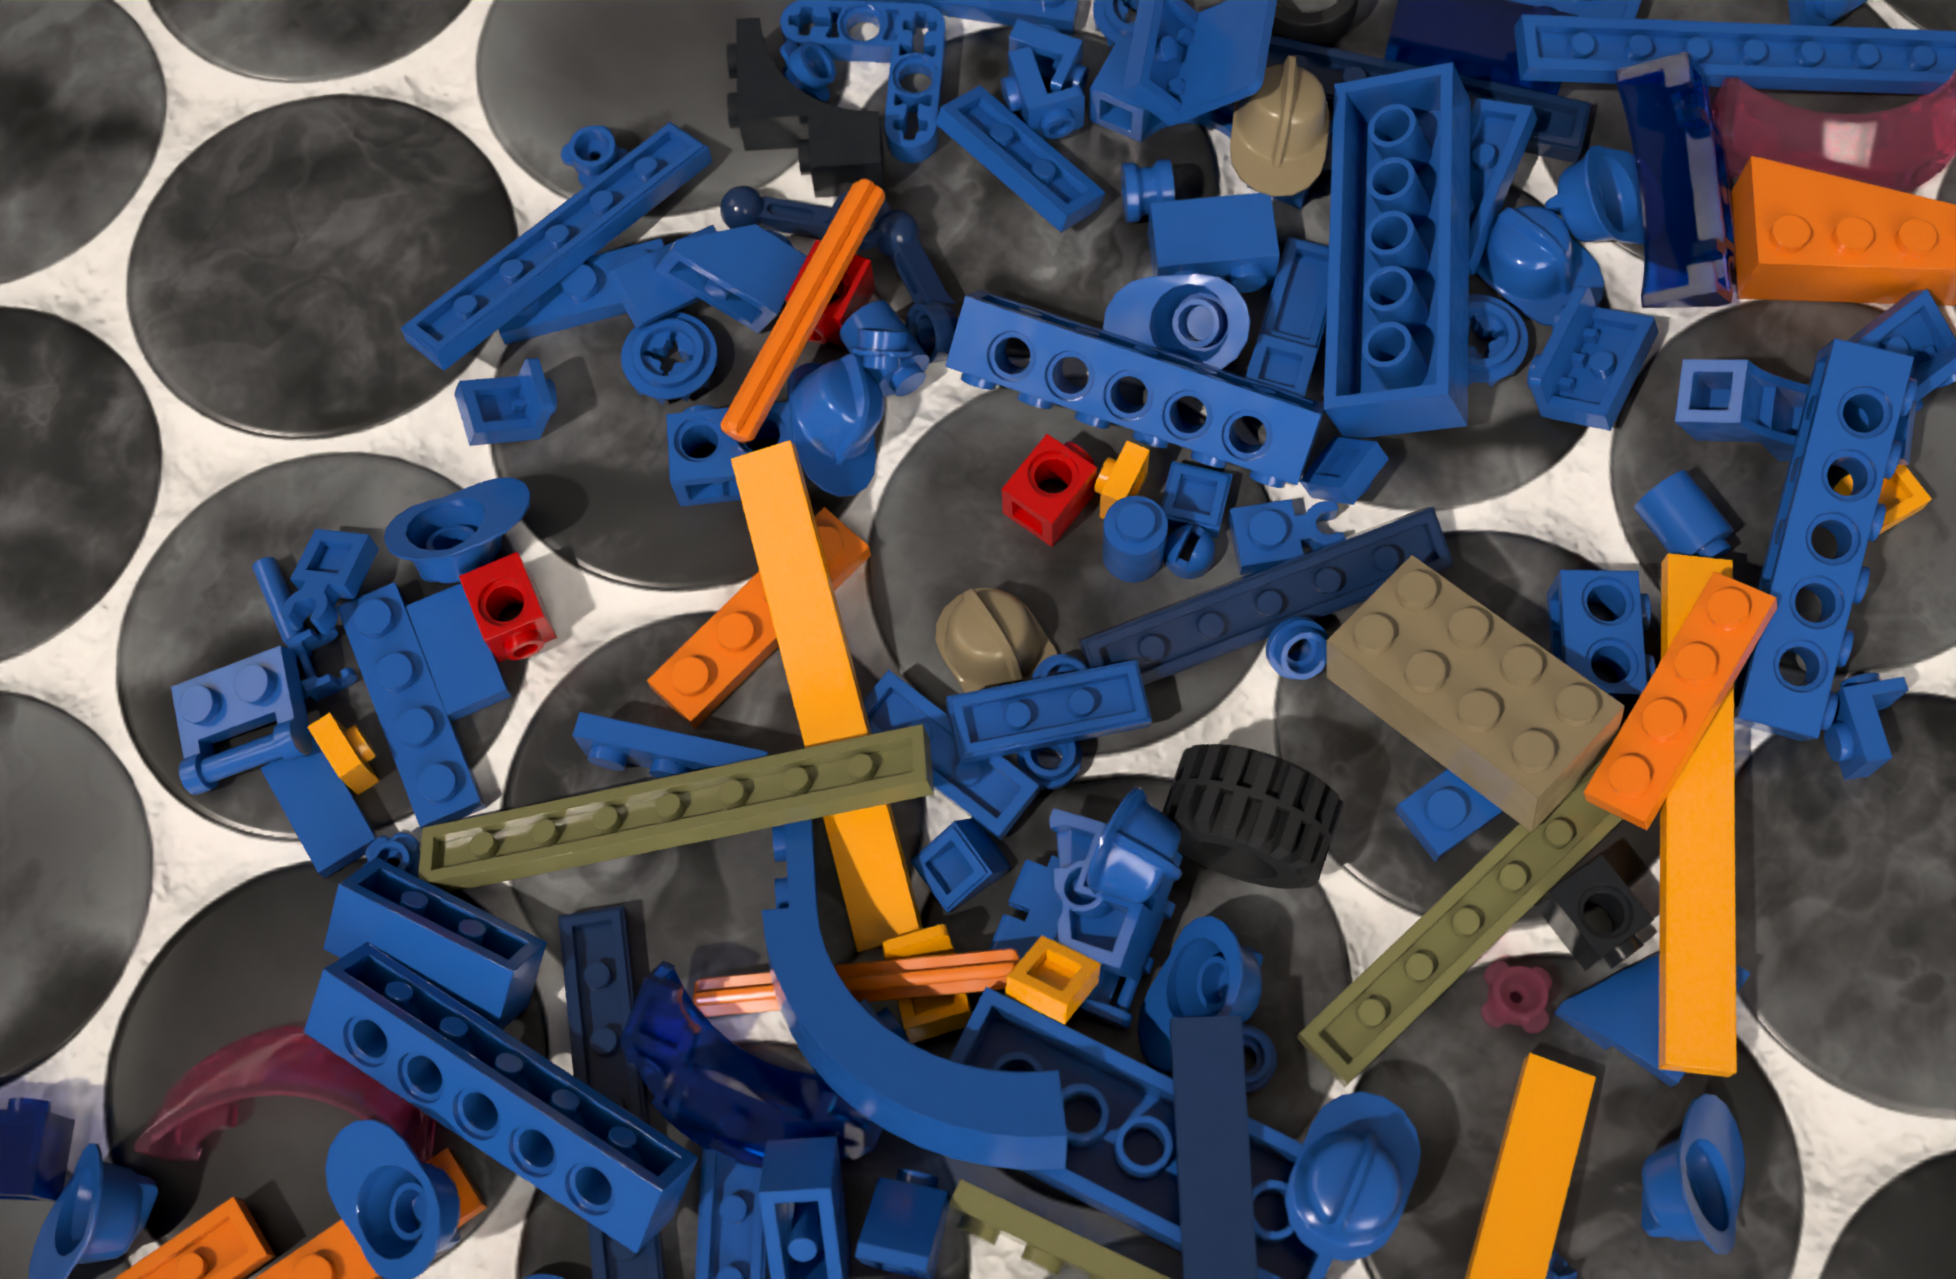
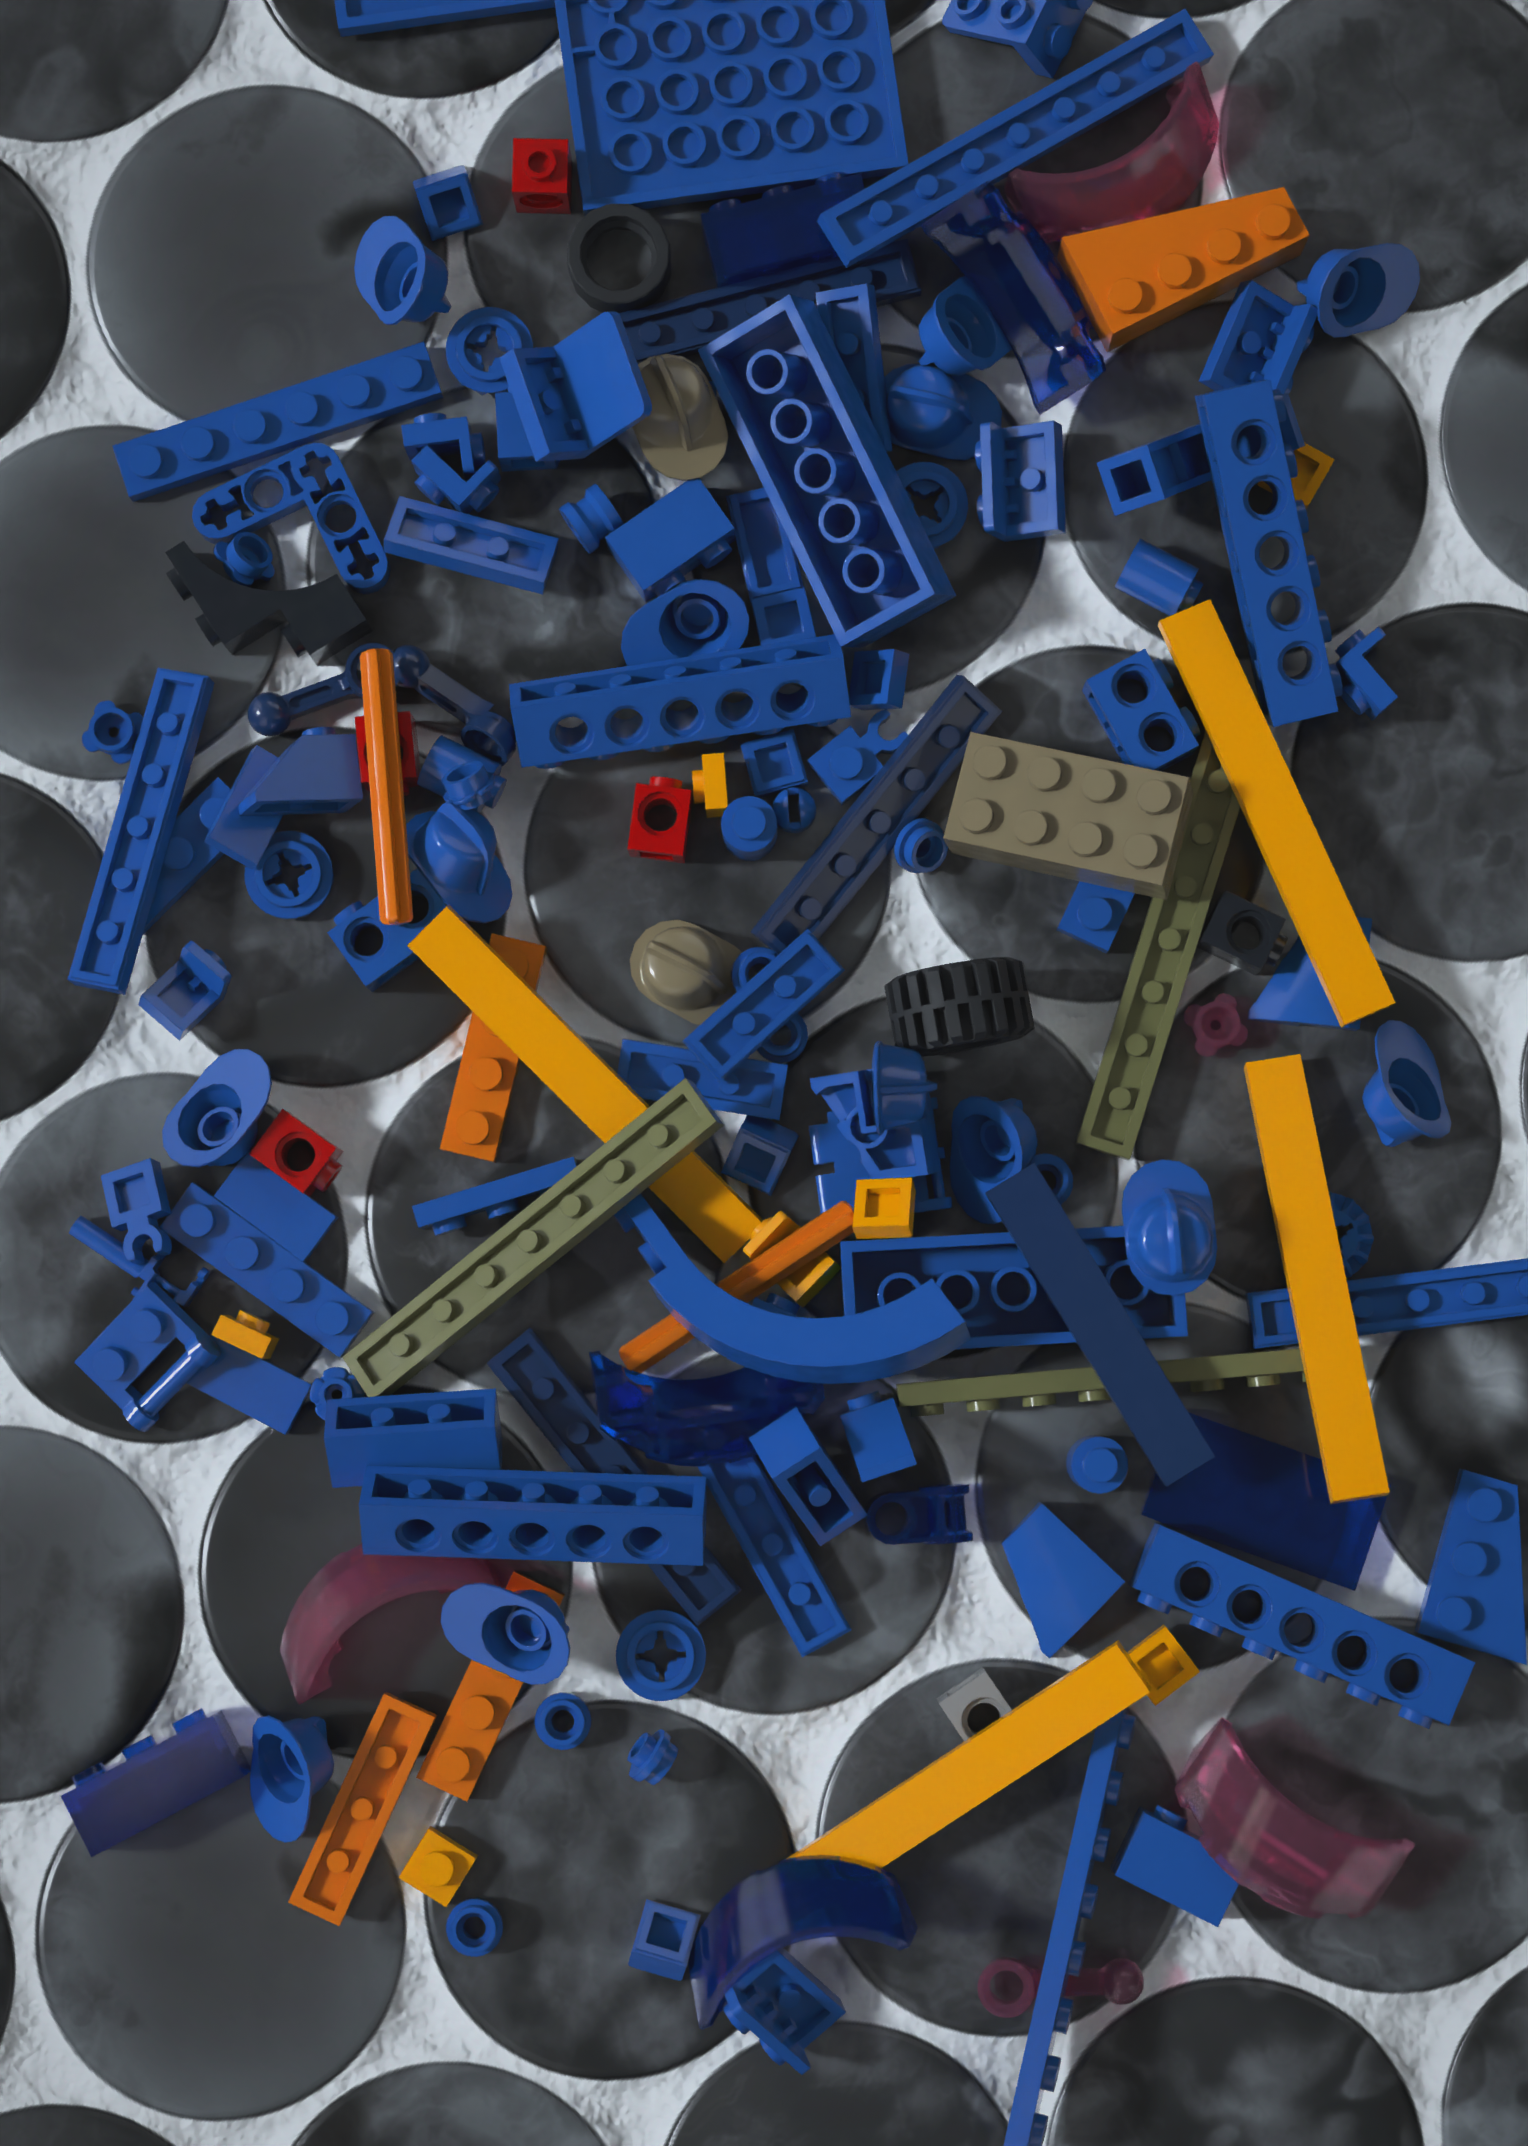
camera: 30 degrees left, 15 degrees up
orange plate [1583,571,1777,830] -> none

